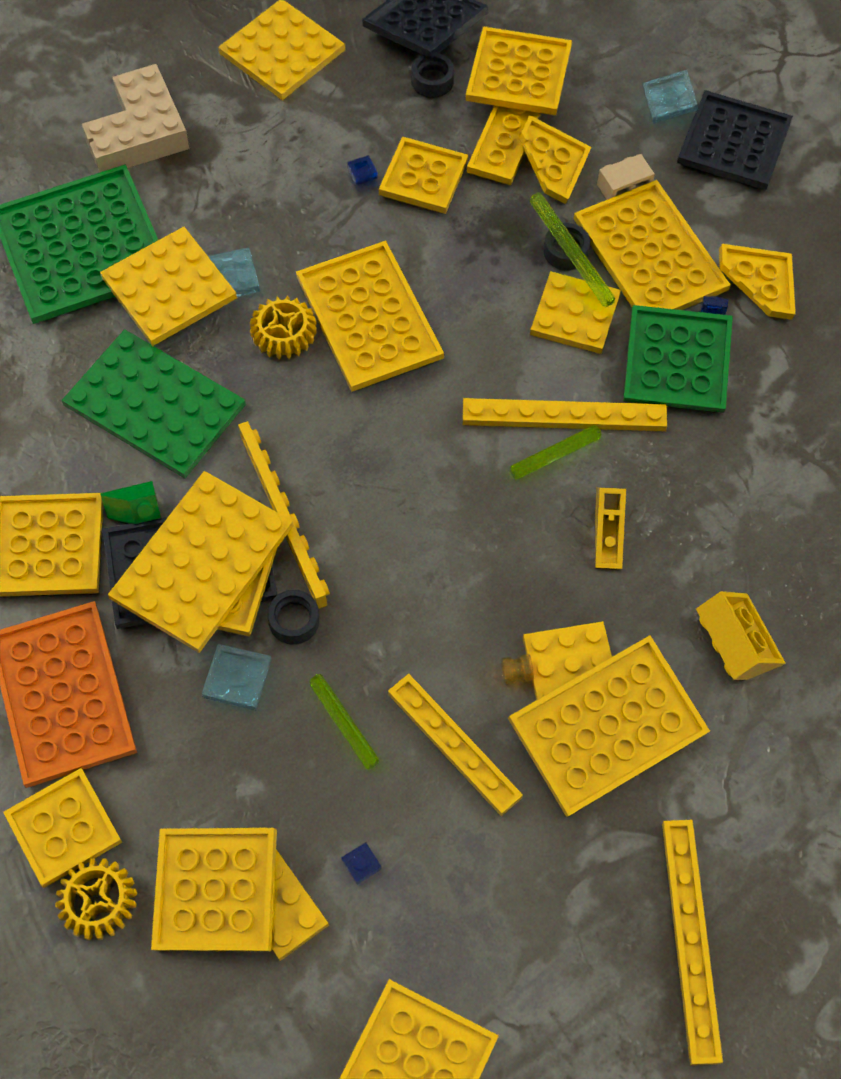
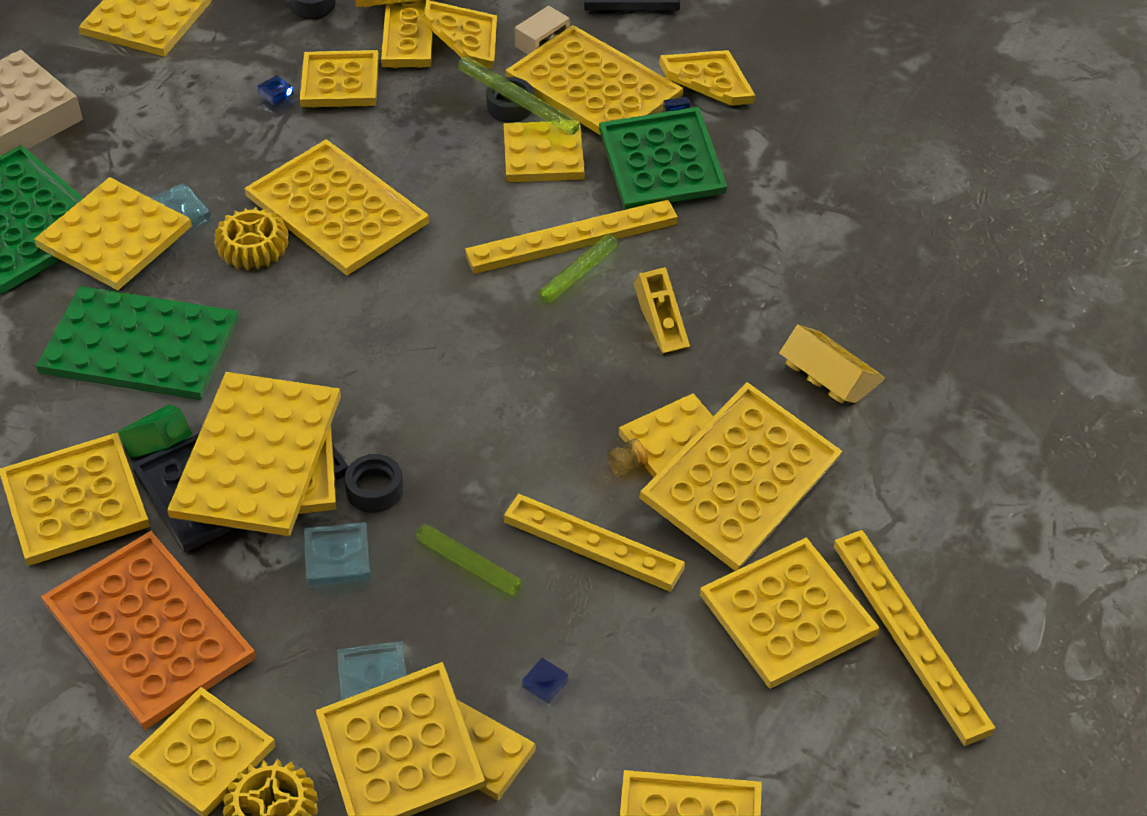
camera: 20 degrees left, 15 degrees down
yellow plate [238,421,330,609] -> none
none -> clear light blue plate [337,641,406,700]
none -> yellow plate [700,537,879,689]

